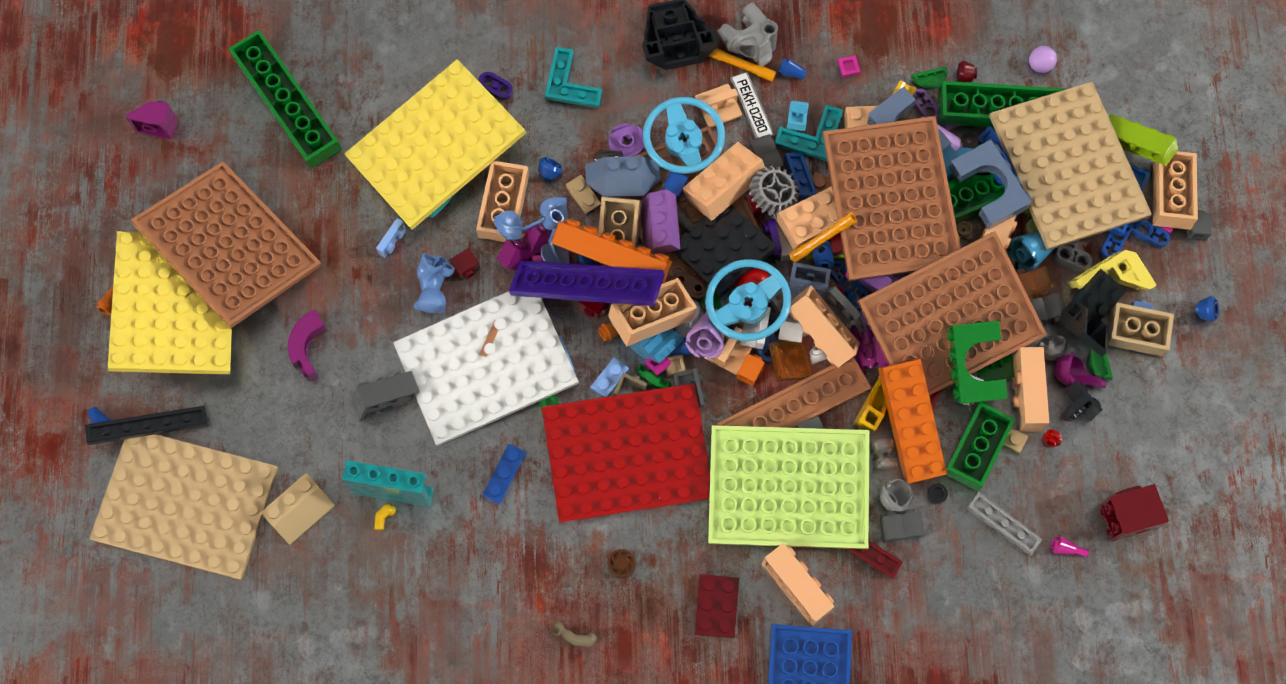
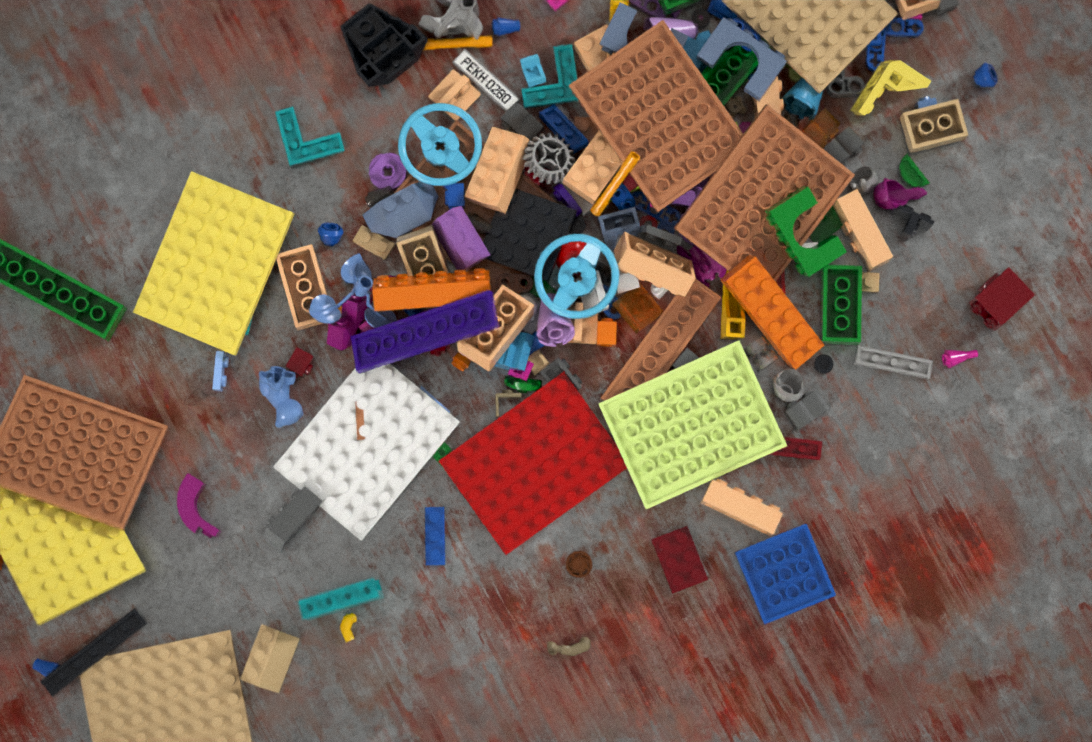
camera: 25 degrees left, 10 degrees up
dark purple plate [478,72,513,100] -> none
light blue plate [590,357,629,397] -> none
red plate [1042,429,1062,447] -> none
black bracket [1060,268,1127,357] -> none

